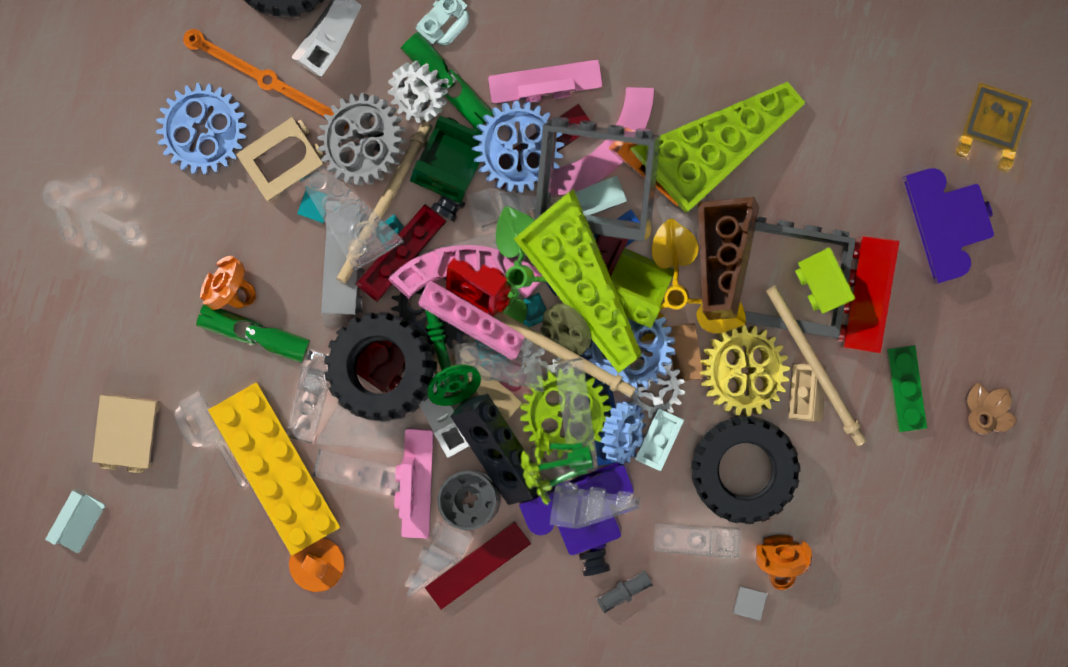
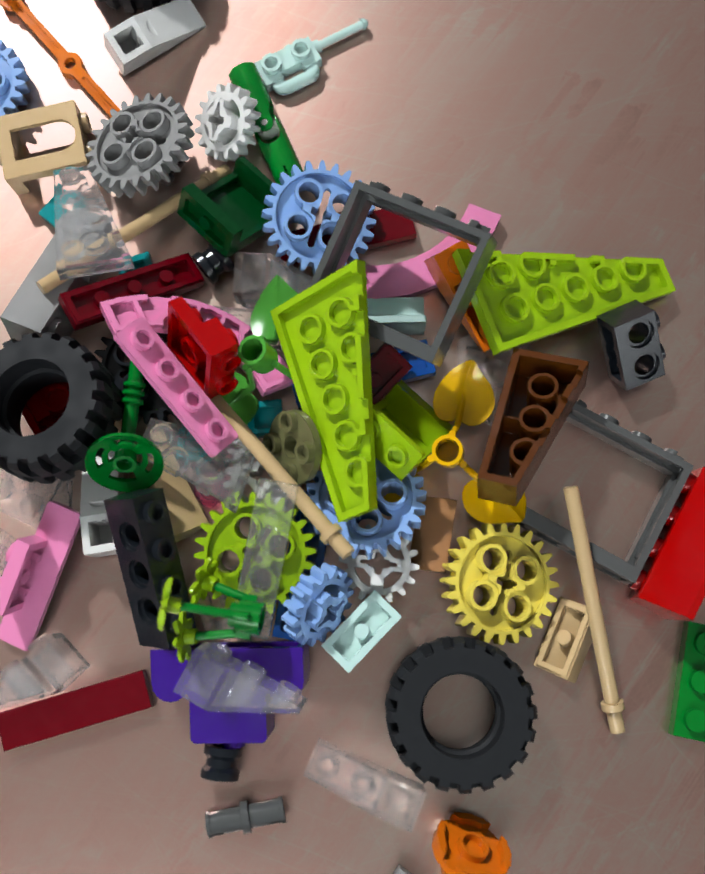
camera: 20 degrees right, 10 degrees down
dark grey wheel [437,469,501,530] -> none
bright pink bracket [488,60,602,104] -> none
lime slope [795,247,855,314] -> none
none -> black brick [596,300,666,391]

